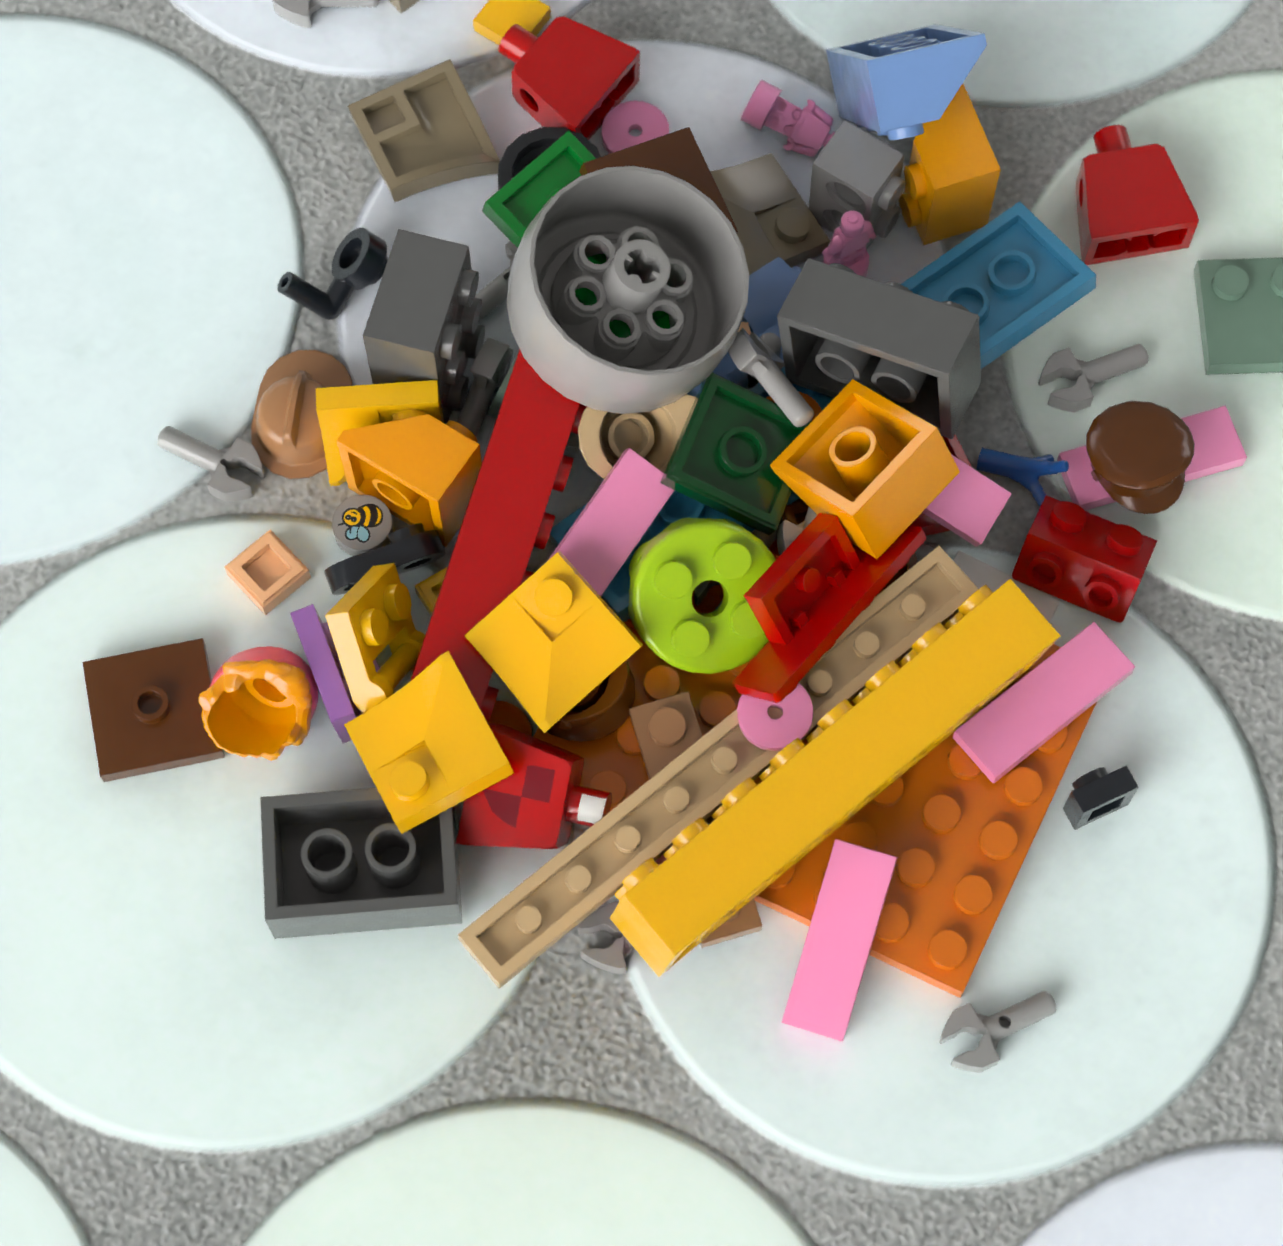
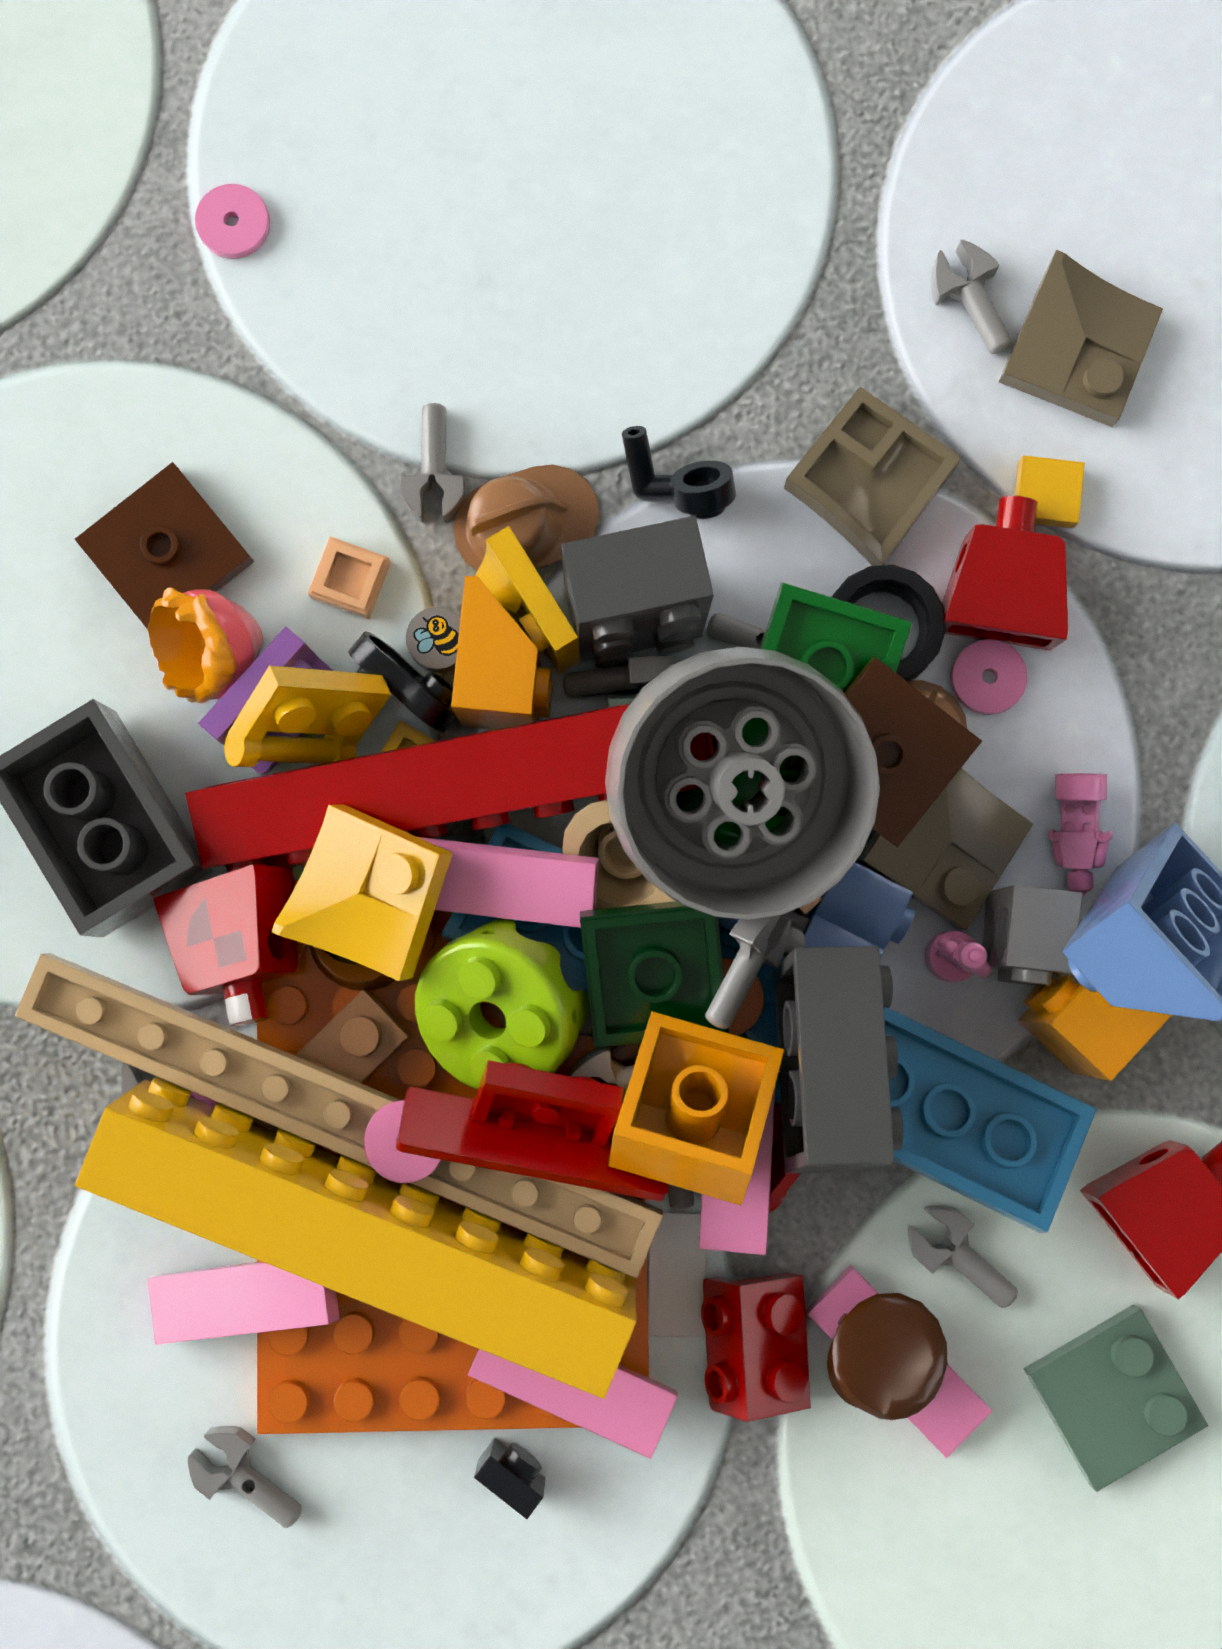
camera: 60 degrees right, 15 degrees up
yellow plate [344,651,514,834] -> none
blue bar [977,447,1069,507] -> none

